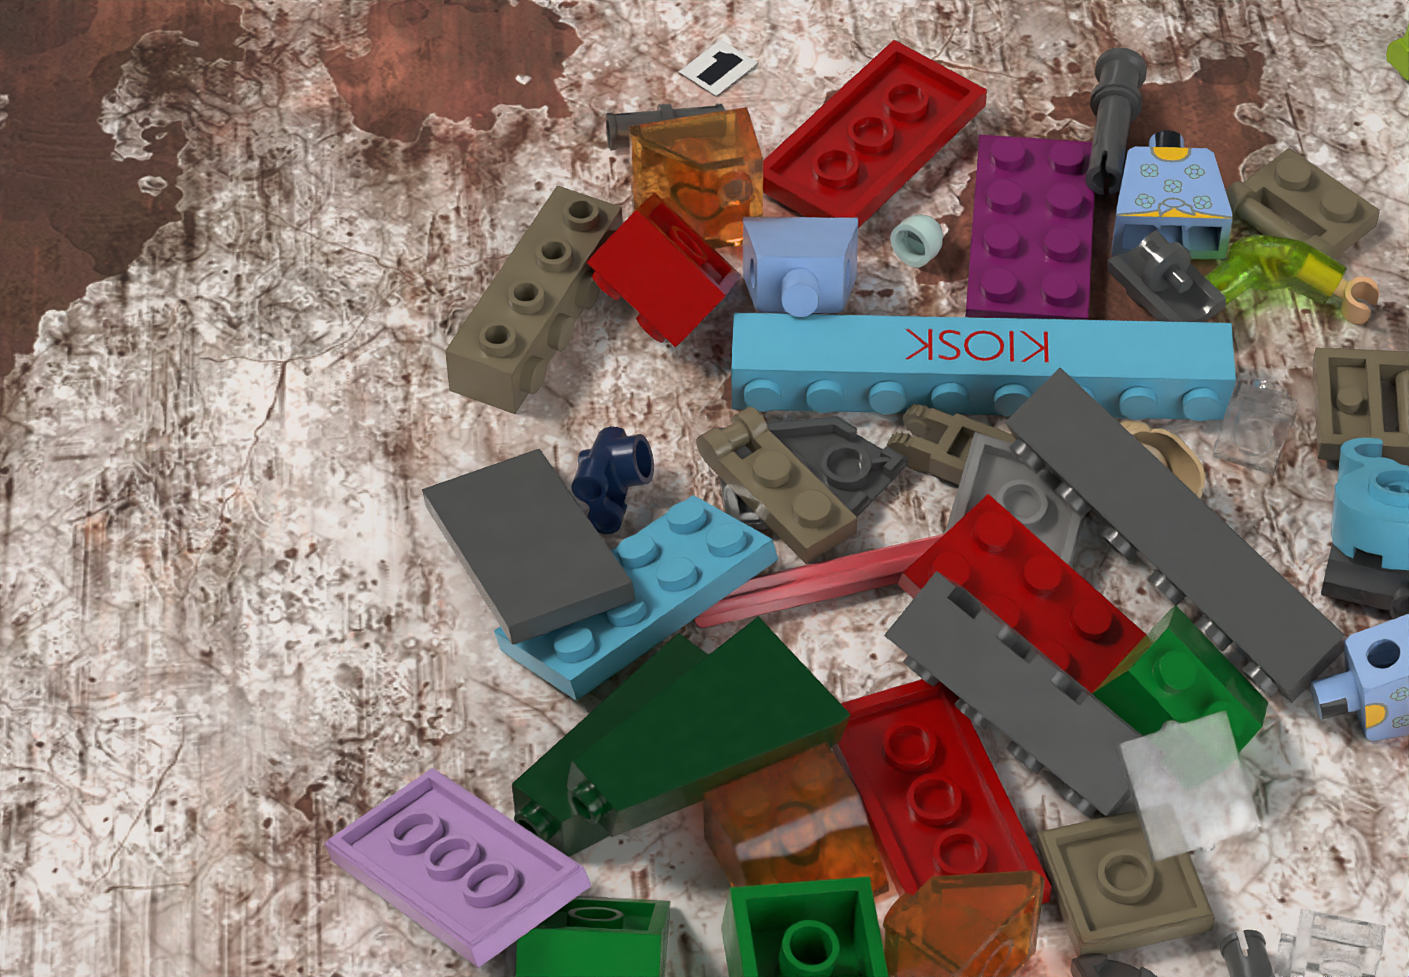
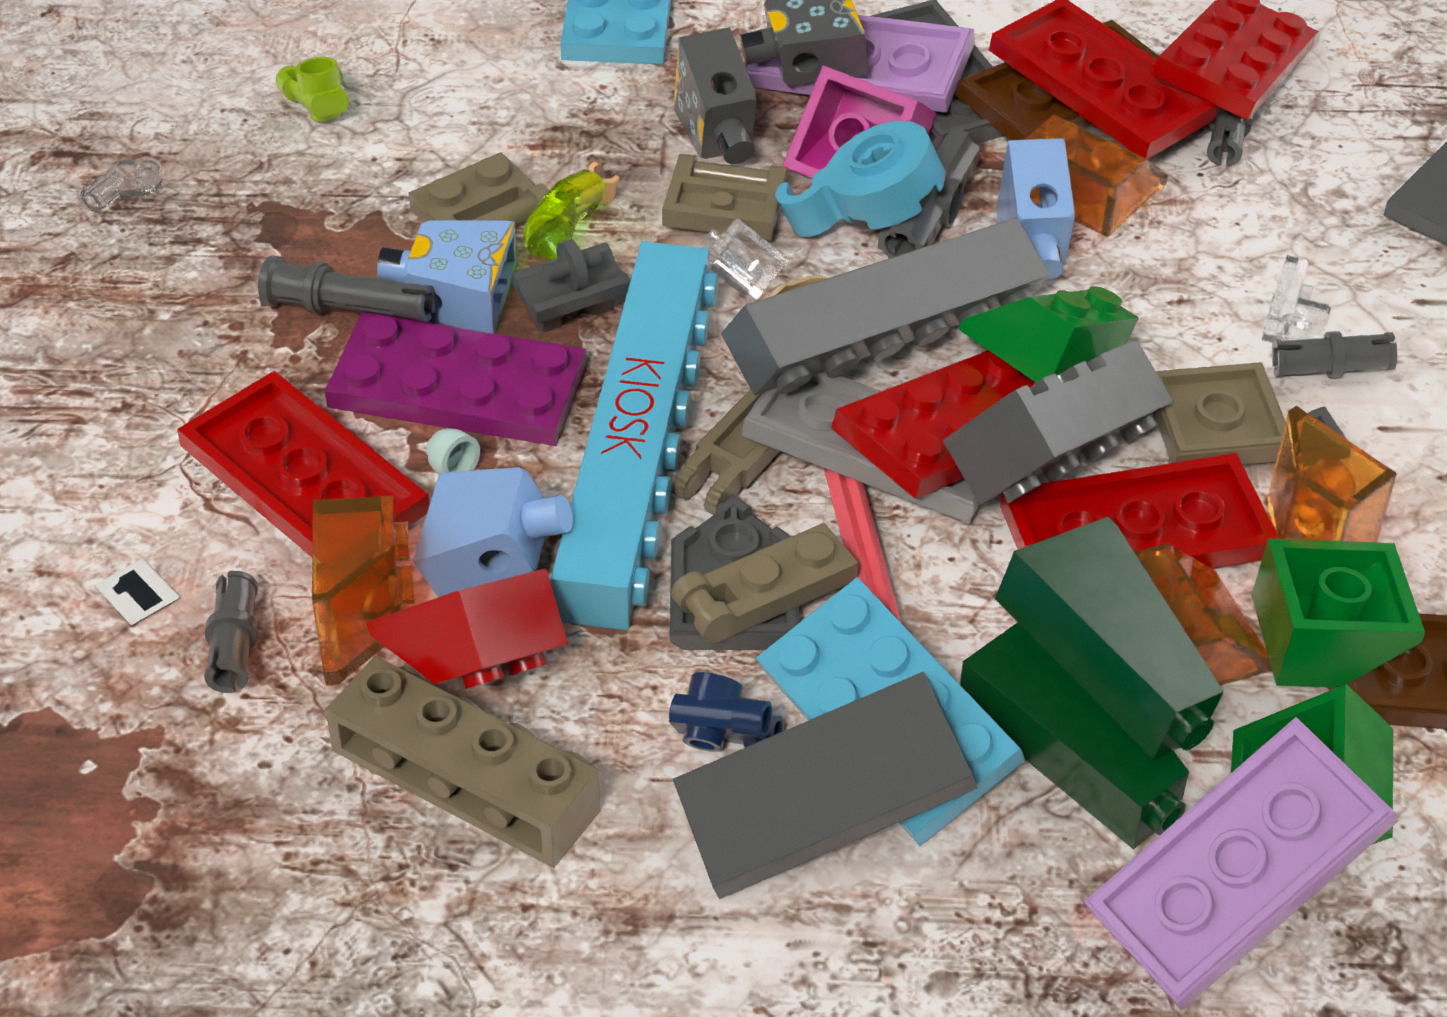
camera: 85 degrees left, 5 degrees down
clear piece [1116,711,1261,862] -> none

